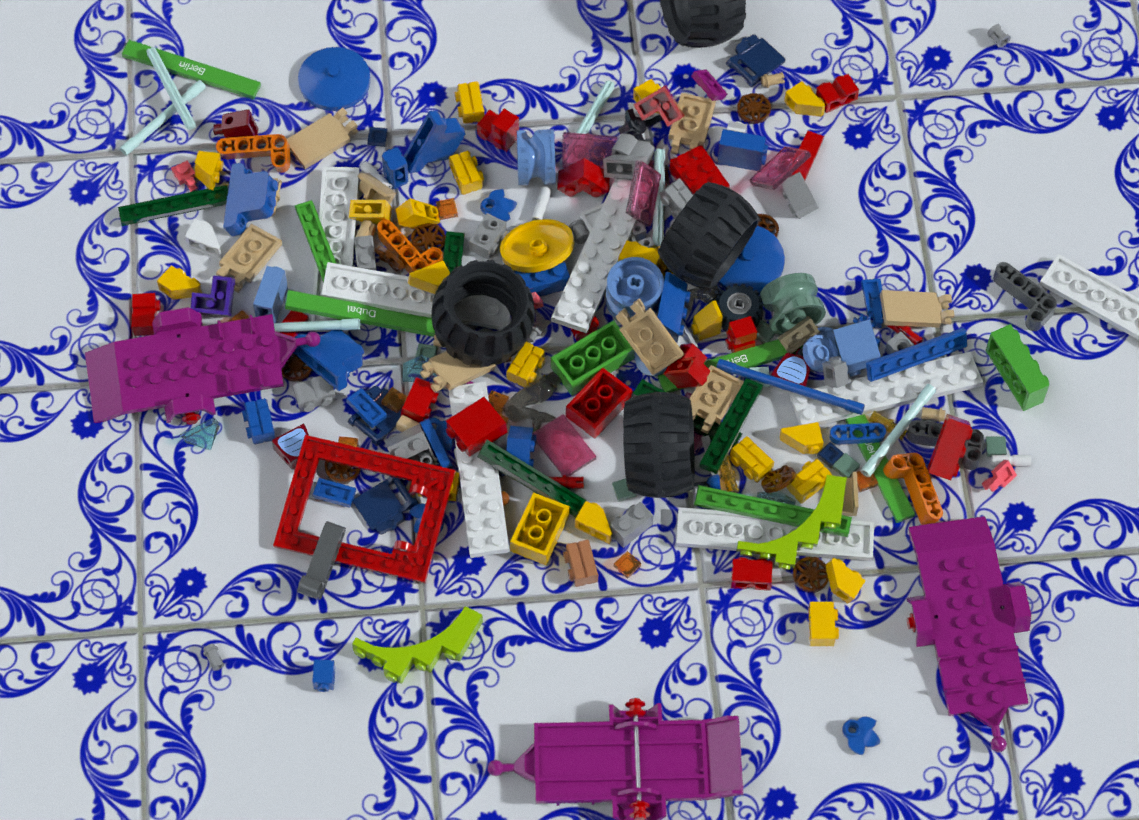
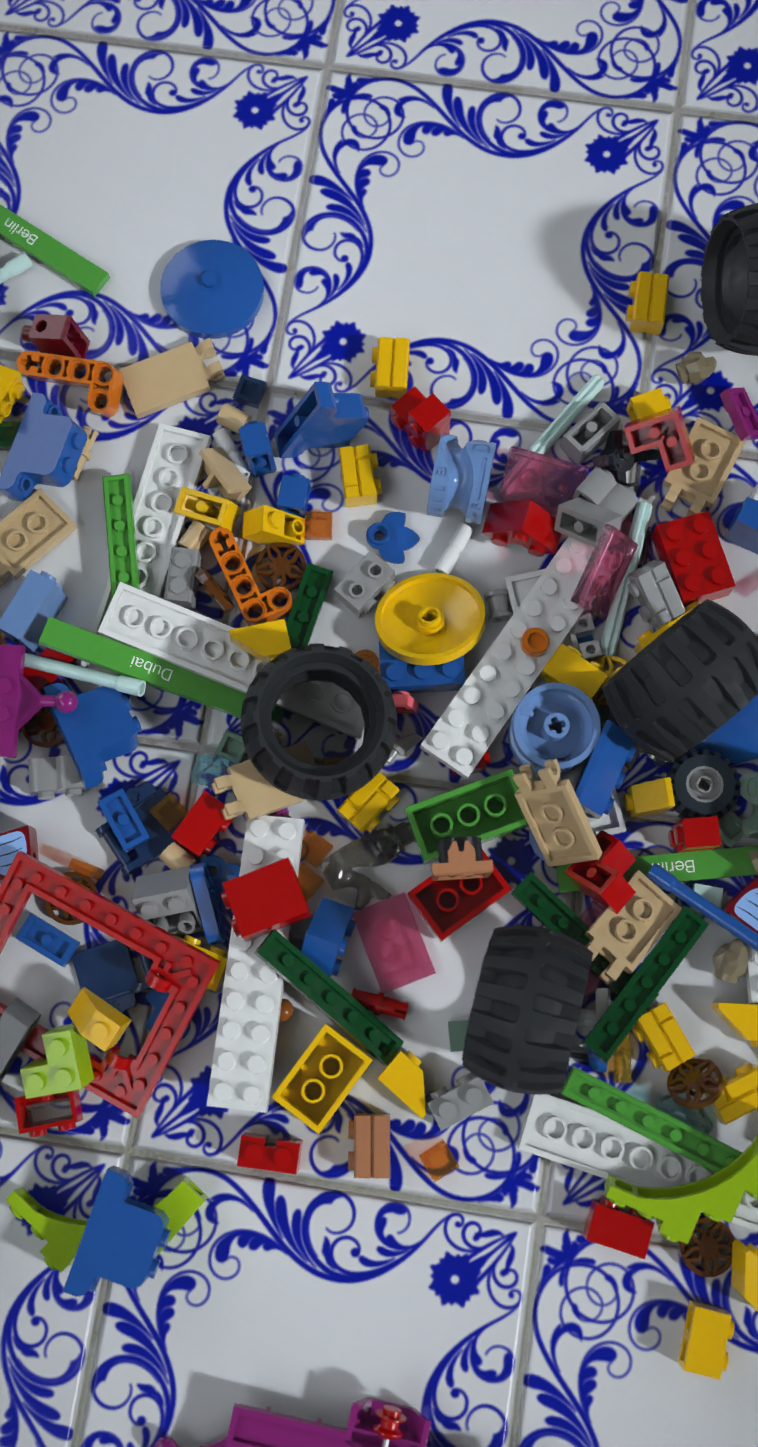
camera: 20 degrees right, 15 degrees up
none -> red window [14,1090,83,1138]
none -> lime brick [20,1023,94,1099]
none -> blue brick [62,1165,171,1297]
none -> yellow slope [67,987,132,1052]
none -> tan piece [216,403,252,435]
none -> red brick [237,1132,303,1175]
none -> blue brick [277,473,311,518]
none -> nougat piece [431,836,493,881]
none -> orange tile [520,627,550,657]
none -> light grey brick [561,401,620,465]
none -> yellow brick [625,271,670,335]
none -> dark tan rock [675,351,717,385]
none -> dark tan rock [712,939,749,983]

